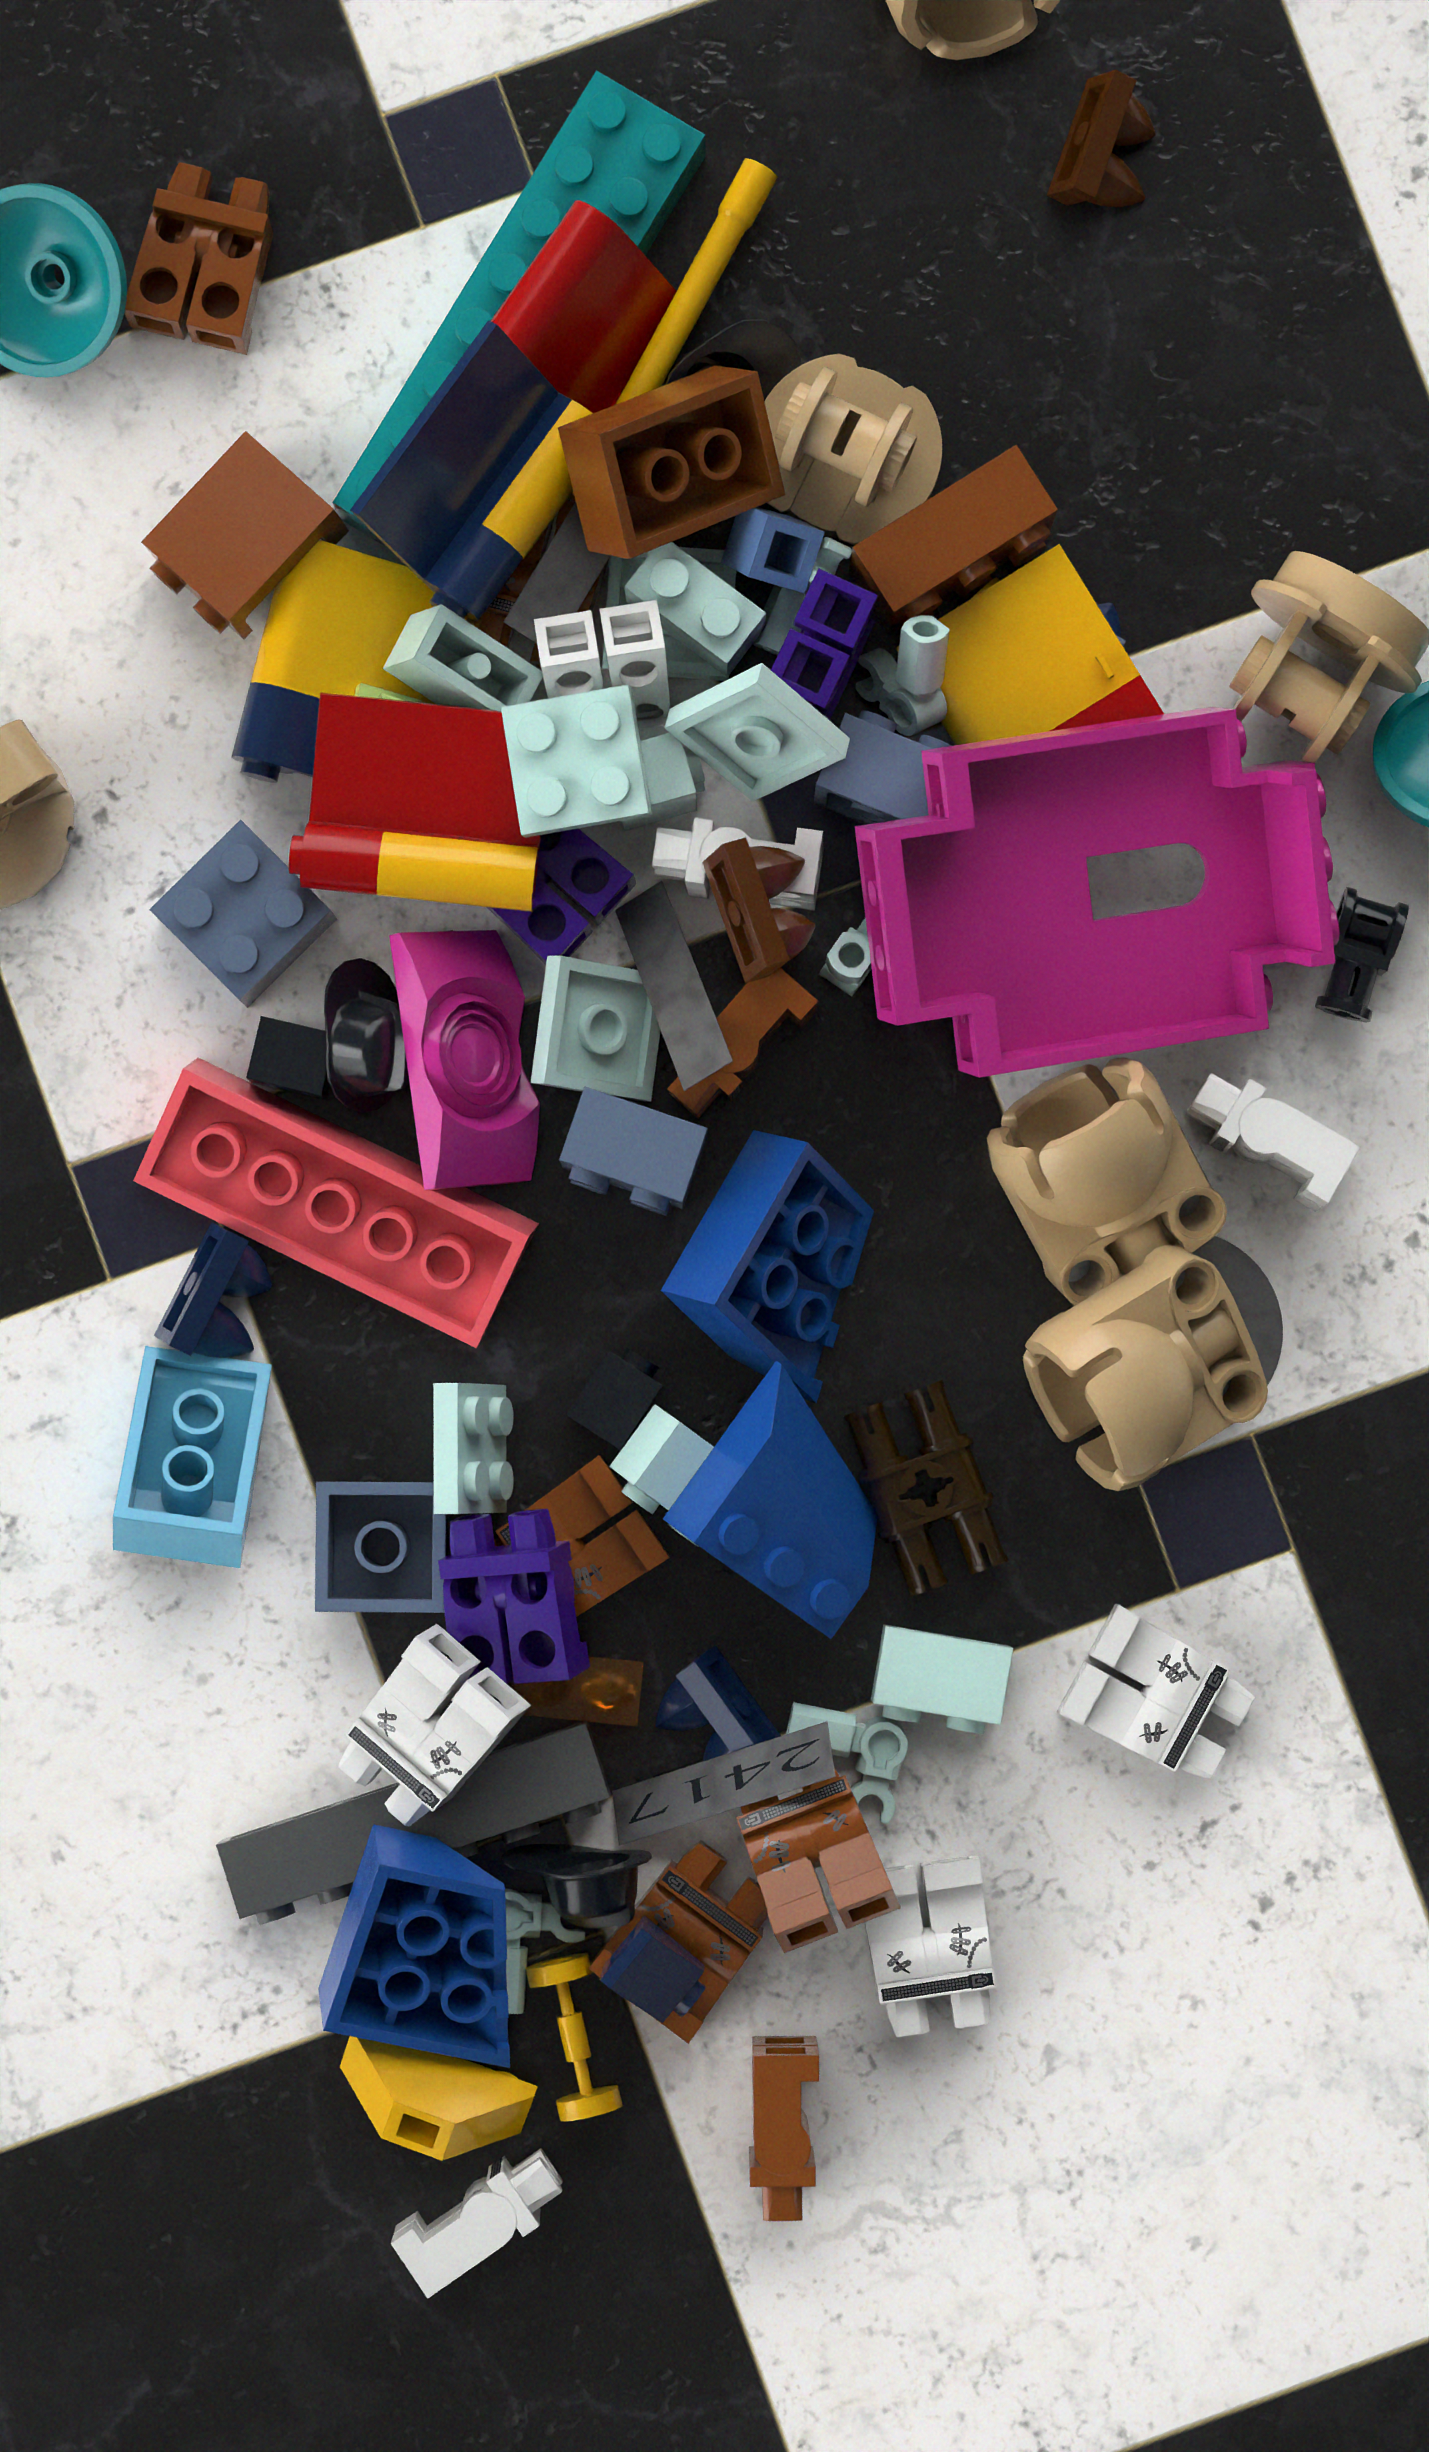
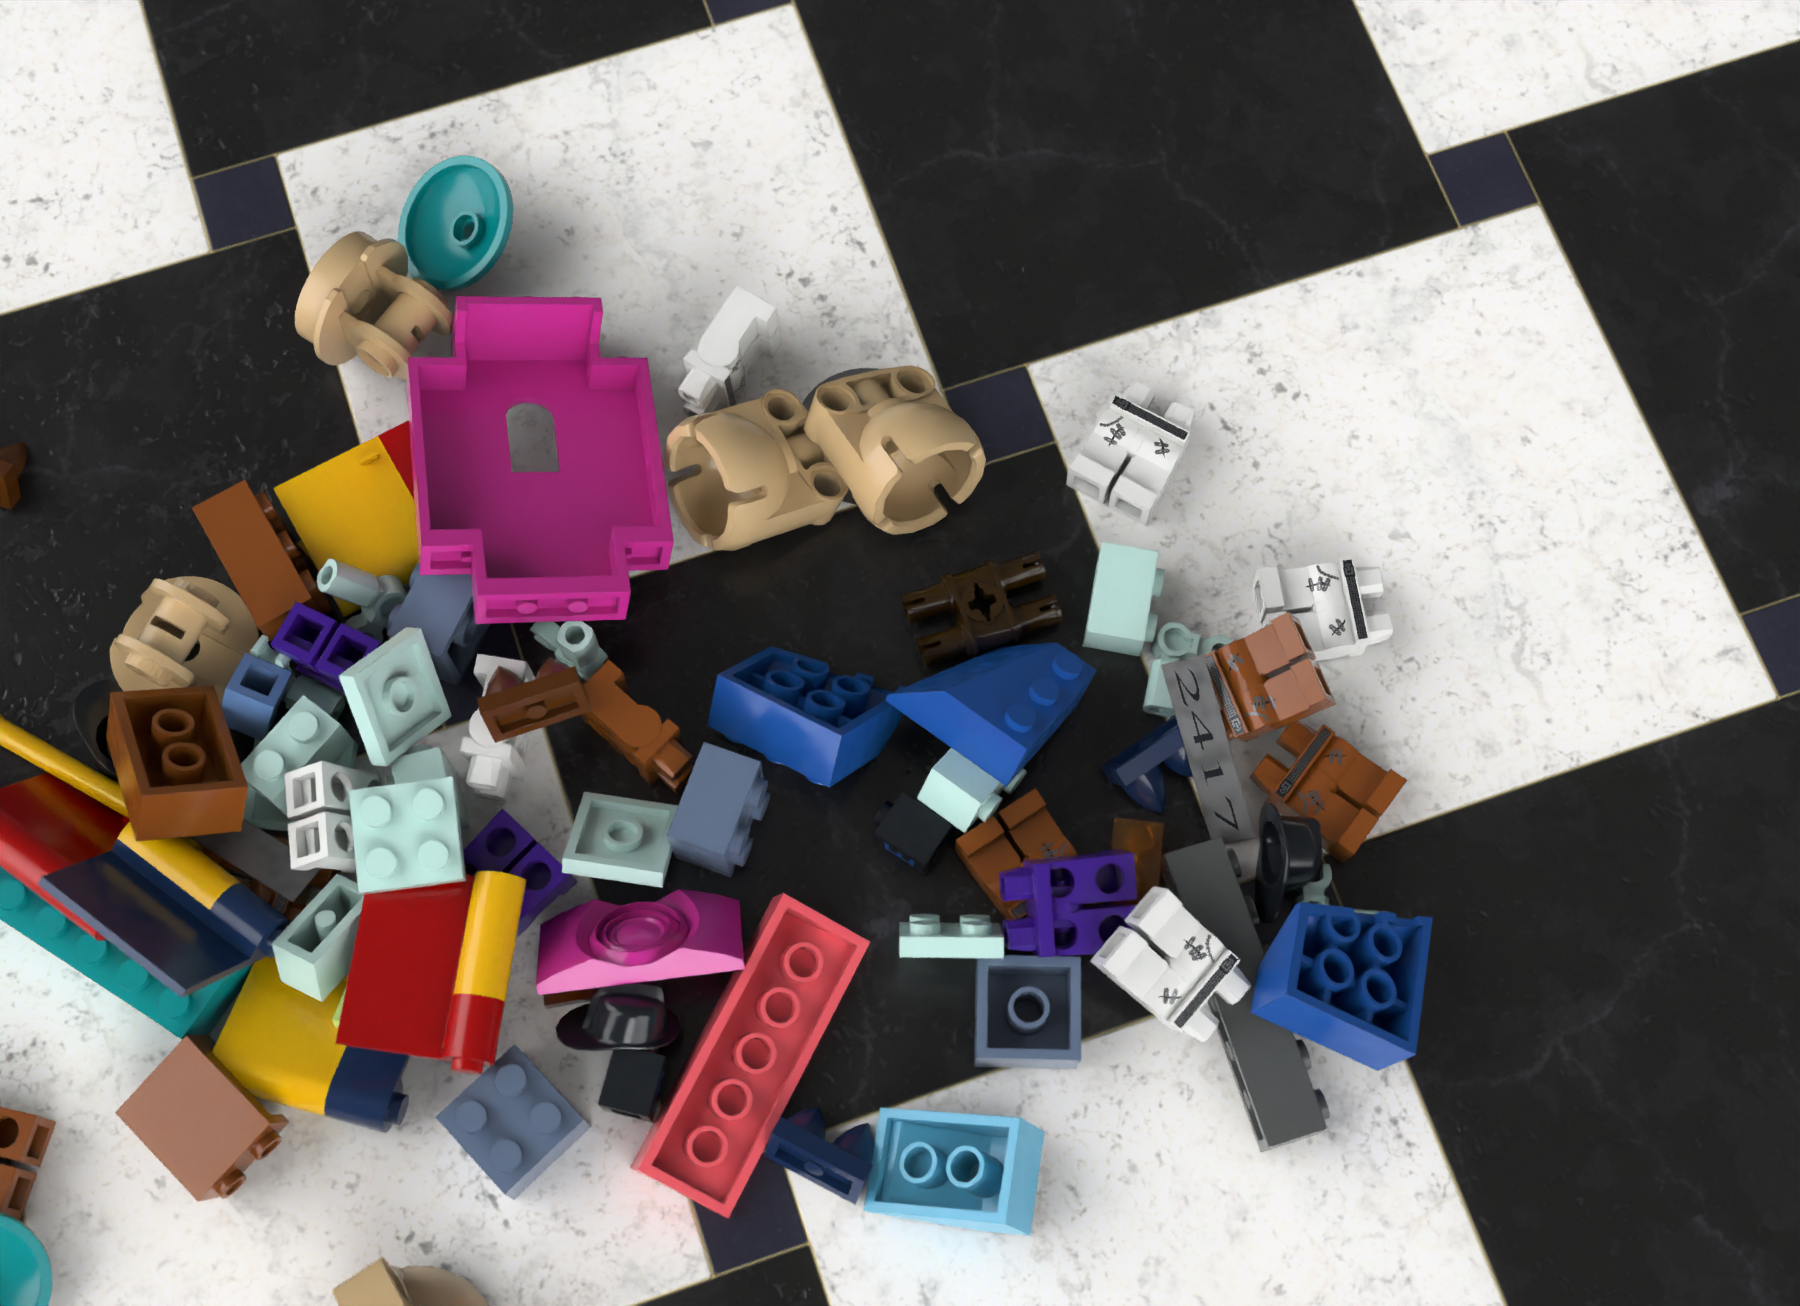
camera: 90 degrees left, 15 degrees down
yellow slope [340,2036,538,2161] -> none
white hips [391,2148,563,2299] -> none
yellow wheel [525,1953,623,2121] -> none
dark blue slope [600,1915,706,2023] -> none
flat silver sticker [615,881,733,1091] -> none
dark orange hips [749,2036,819,2221] -> none
black connector [1315,887,1409,1023] -> none

